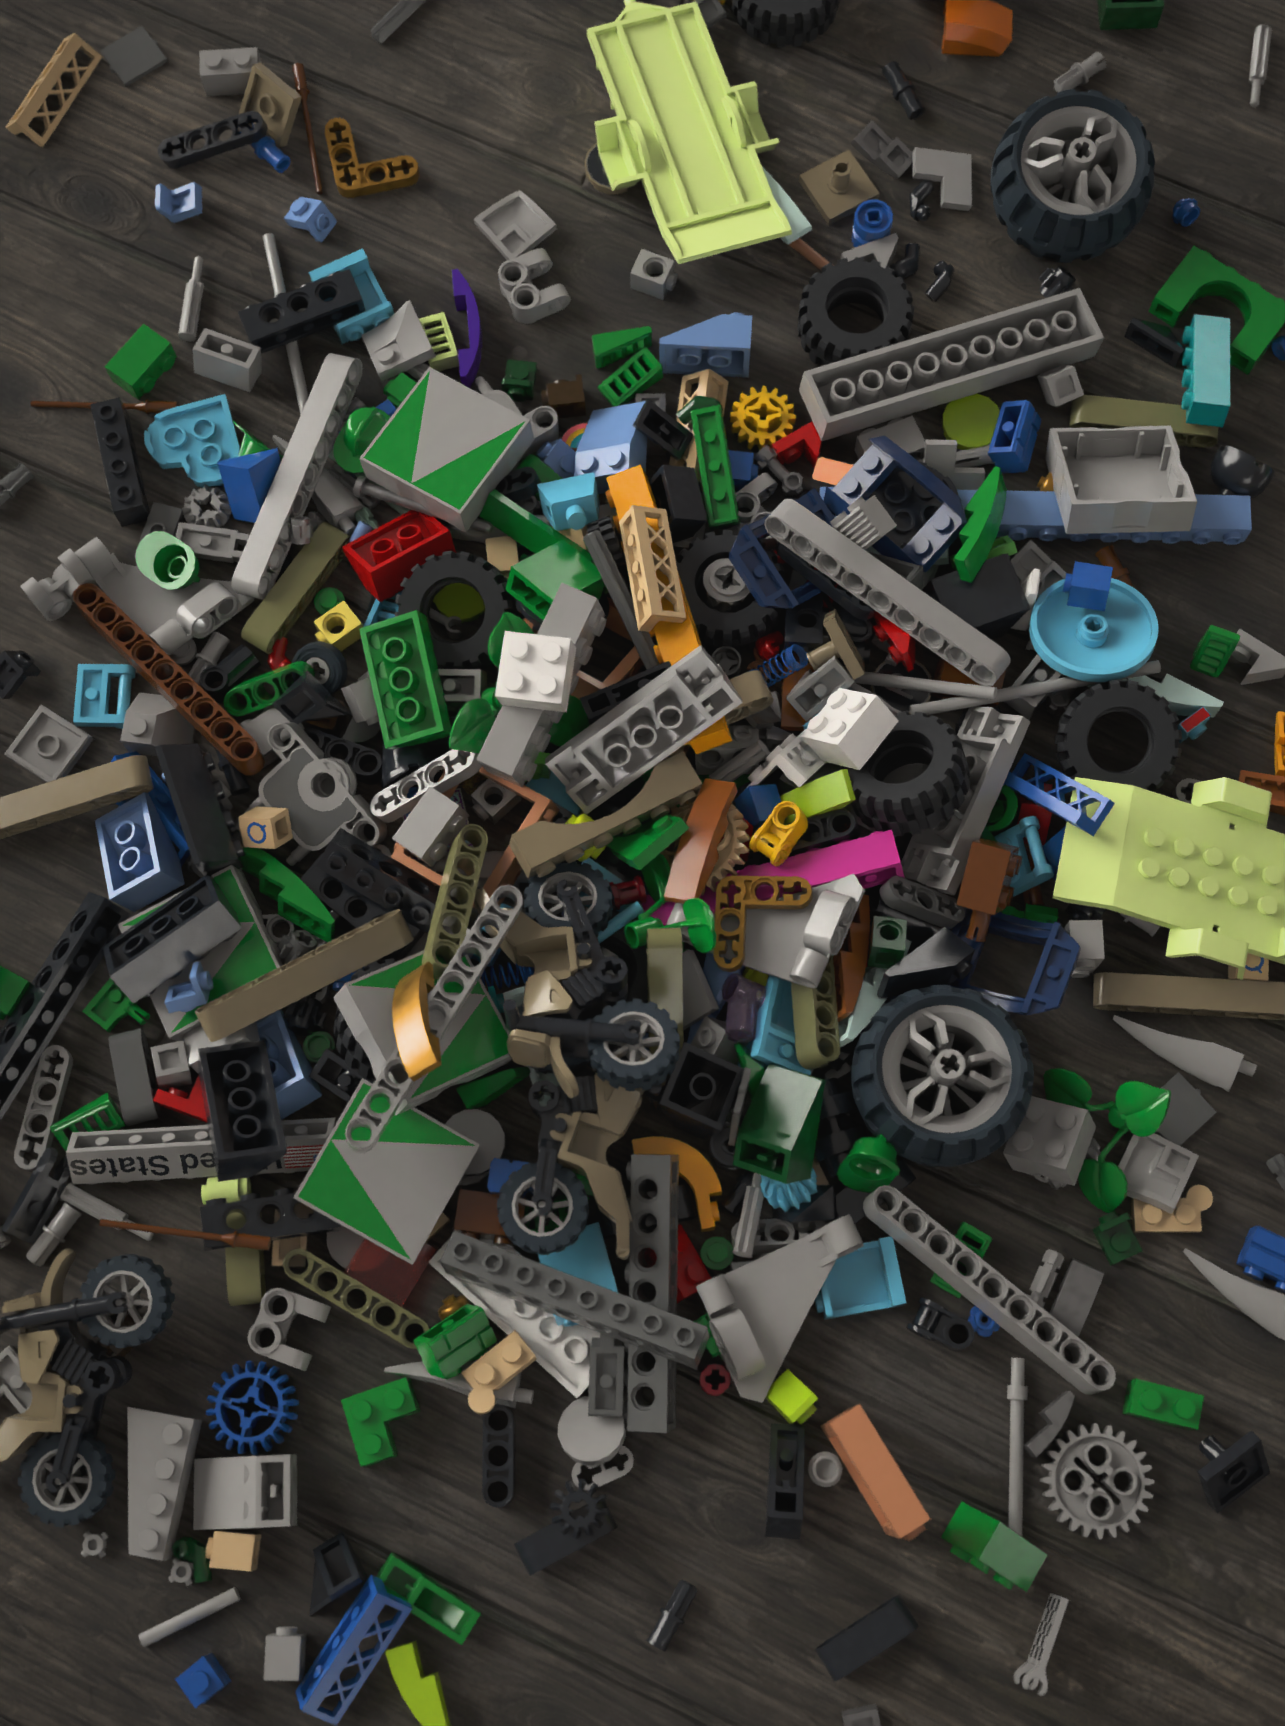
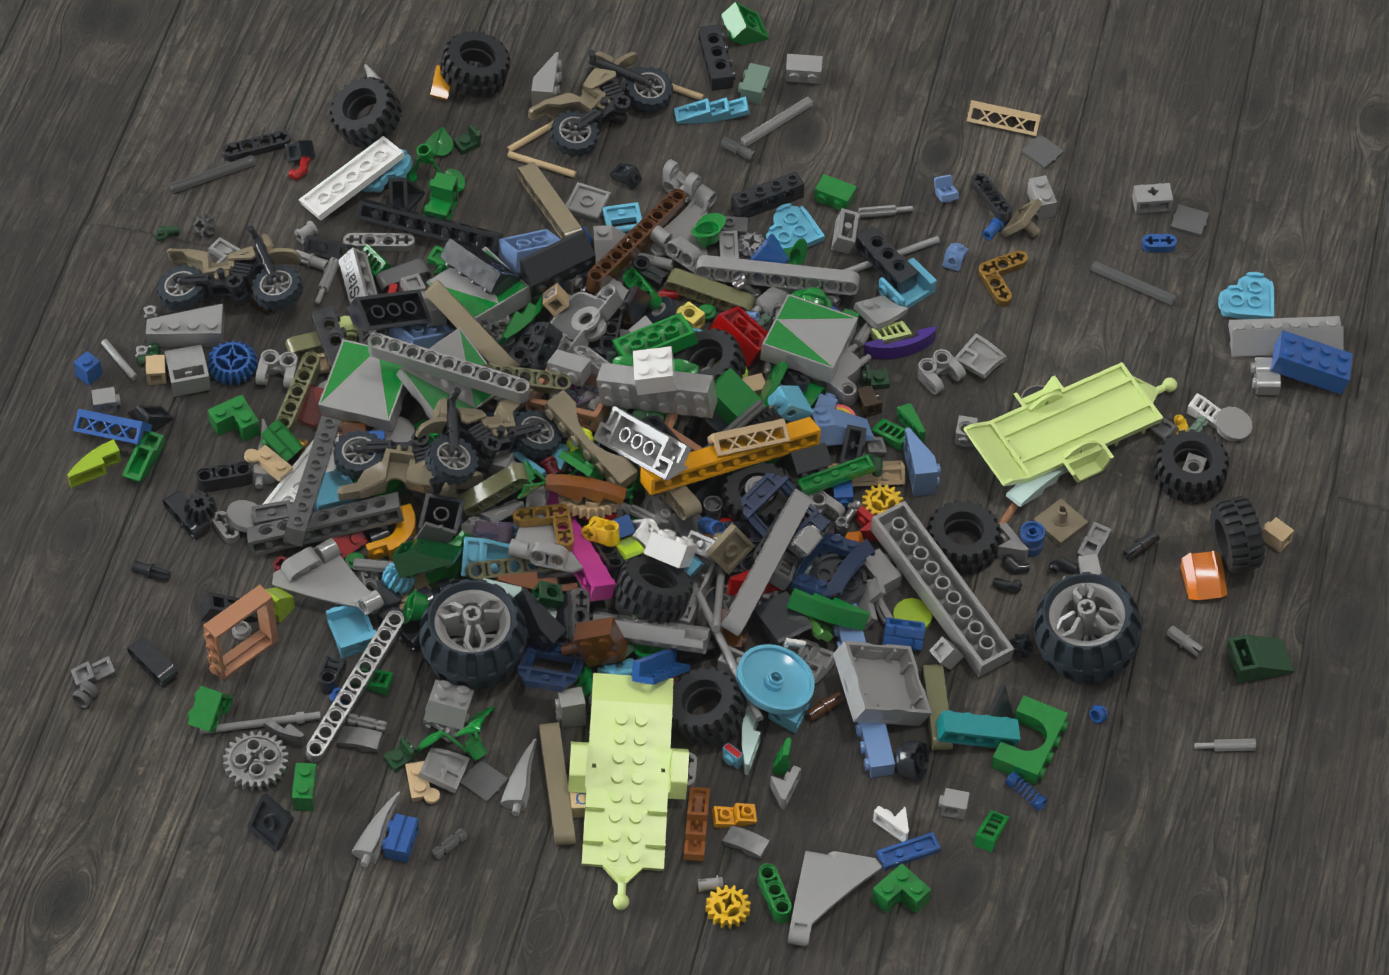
camera: 75 degrees right, 20 degrees down
reddish brown piece [31,399,179,414] -> none
reddish brown piece [99,1219,271,1251] -> none
medium blue bracket [164,961,213,1014] -> none
reddish brown piece [292,63,323,194] -> none
slope [392,961,441,1082] -> none
light grey flag [1013,1593,1069,1696] -> none
blue brick [1063,561,1113,611] -> none

